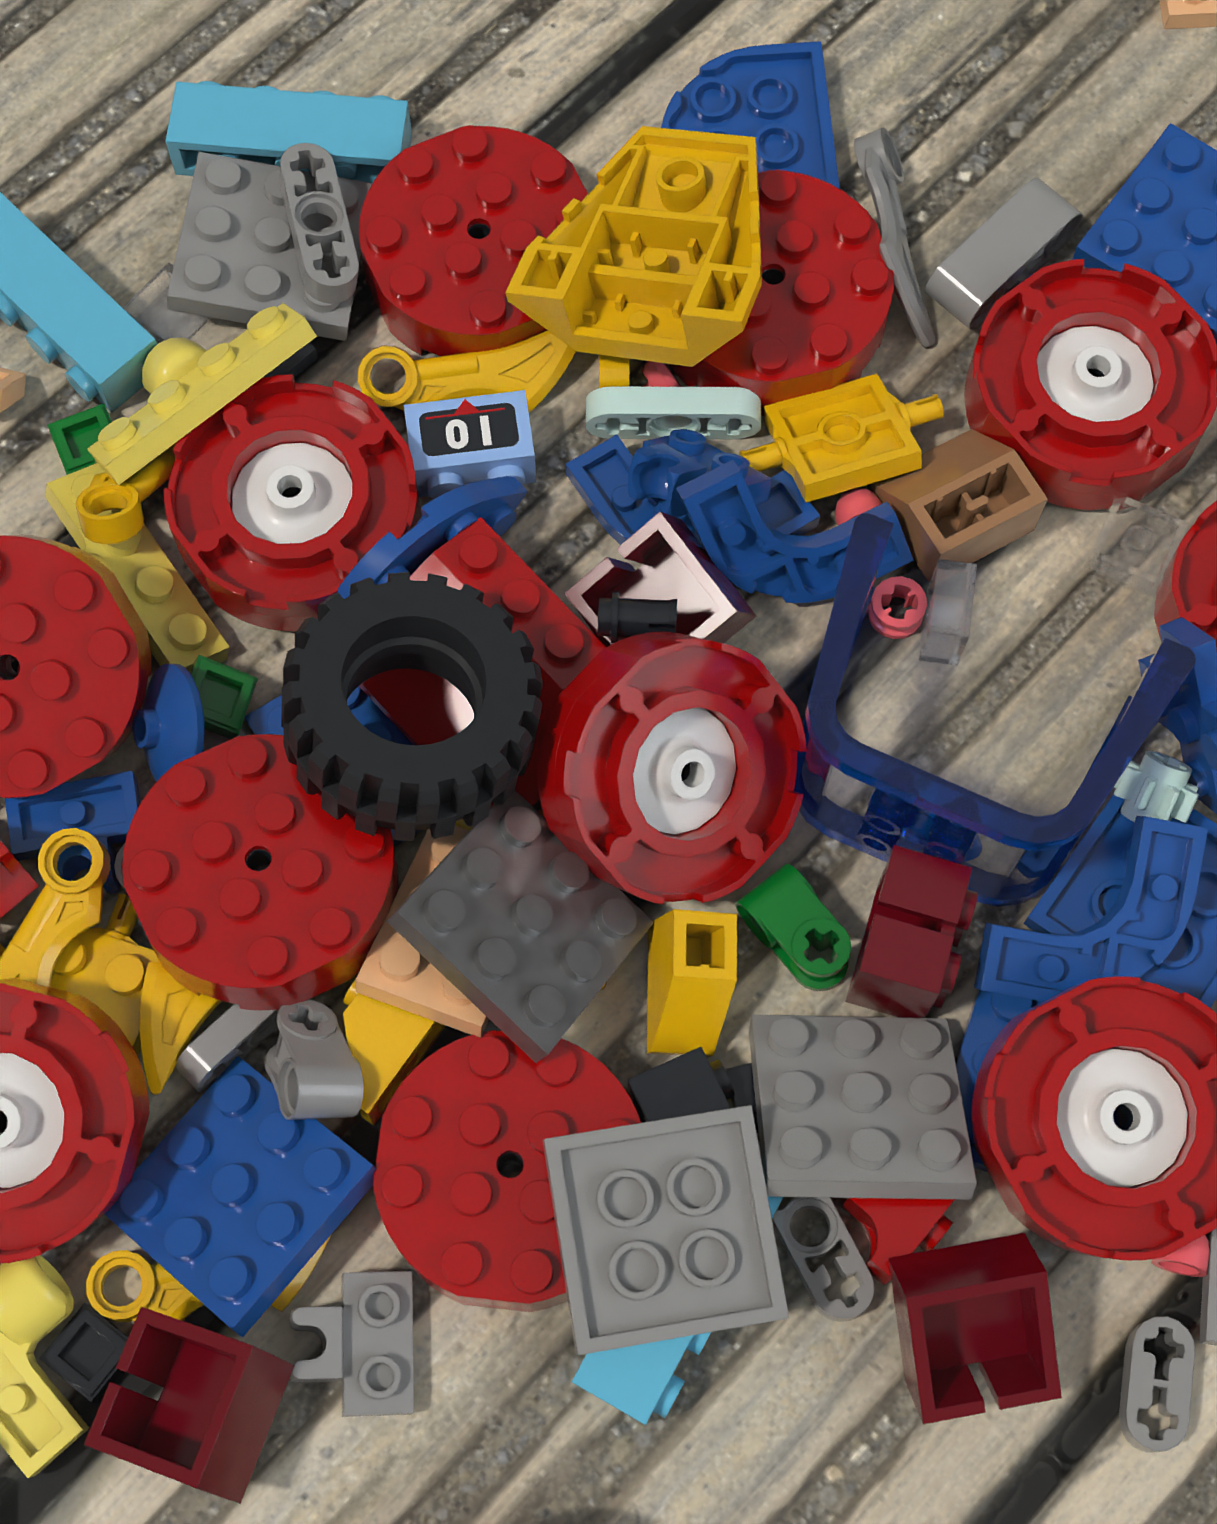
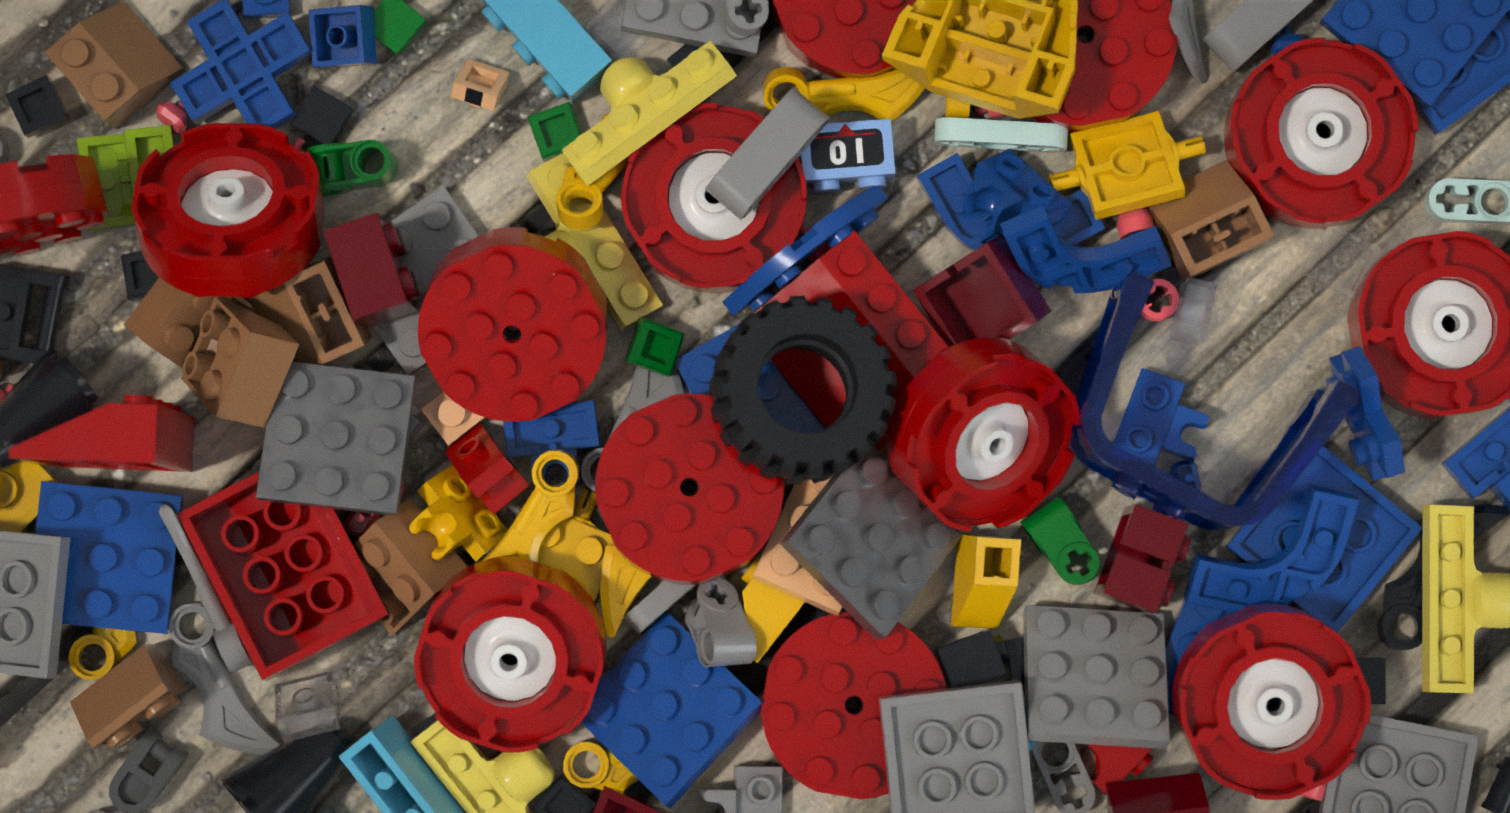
camera: 10 degrees right, 15 degrees up
blue dish [132,664,205,782] -> none
black pin [598,591,677,643] -> none
light aqua gear [1114,751,1199,823] -> none
none -> light grey beam [705,88,830,220]
none -> blue plate [1109,368,1210,471]

